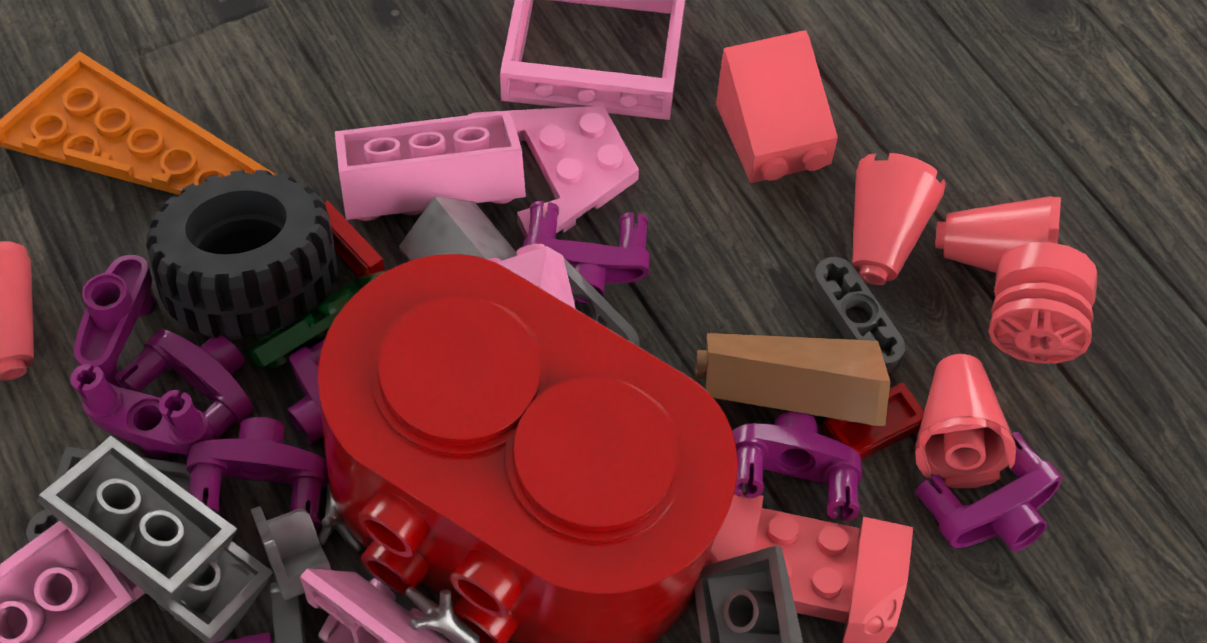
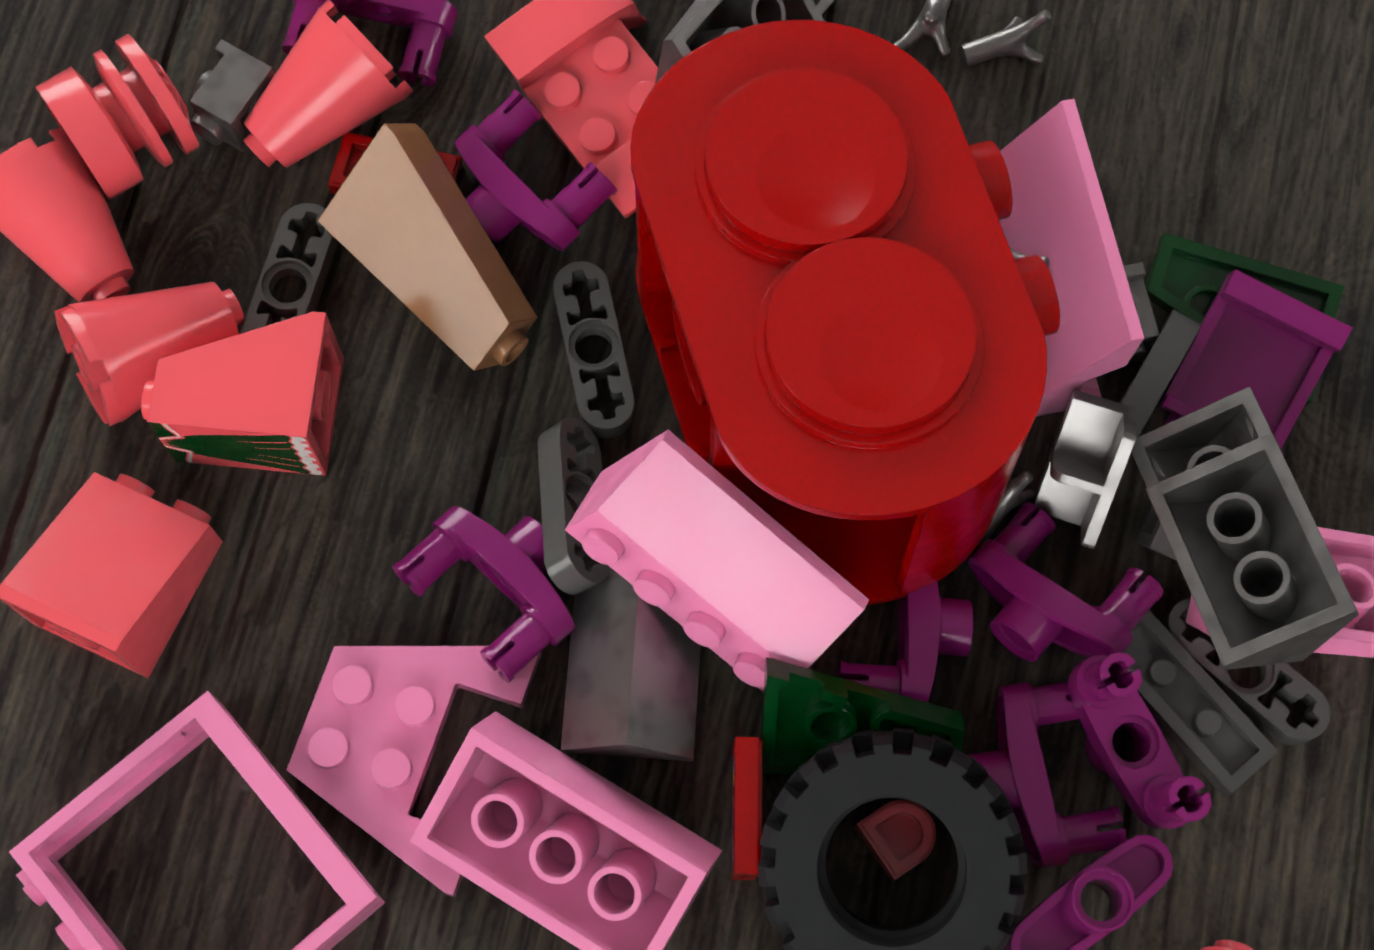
camera: 140 degrees left, 15 degrees up
none -> coral slope [141,311,344,476]
none -> flat silver brick [190,39,275,152]

